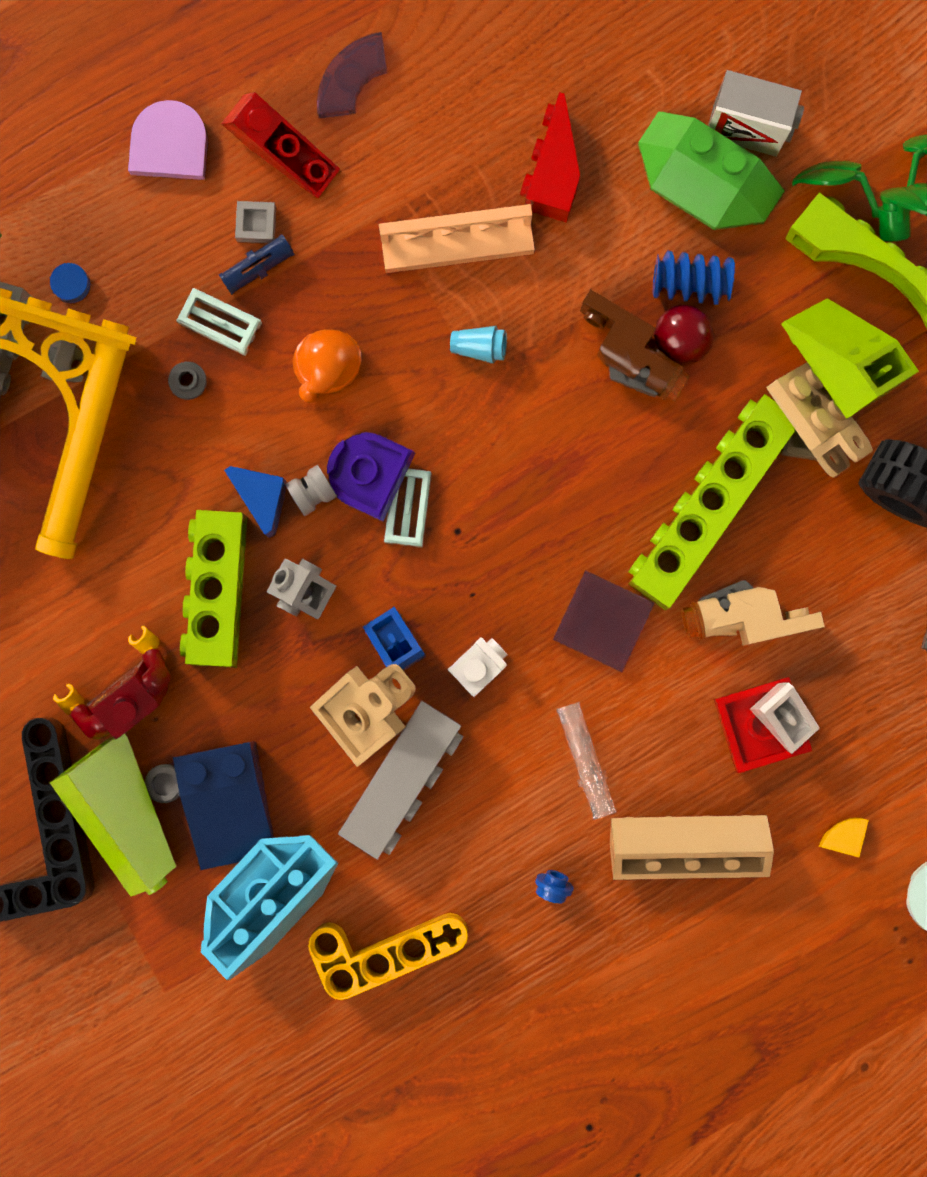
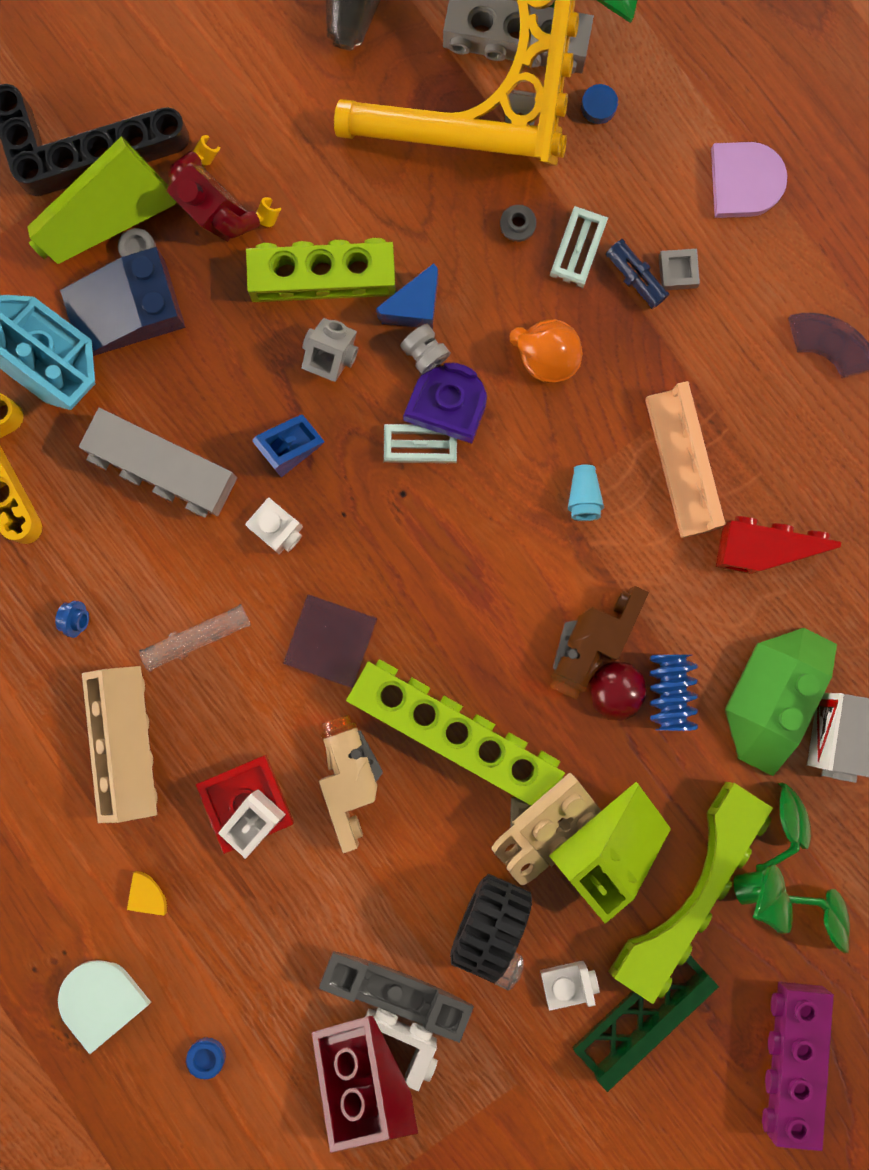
camera: 80 degrees right, 0 degrees up
red slope [221,92,340,198] -> none
tan plate [310,664,416,767] -> none

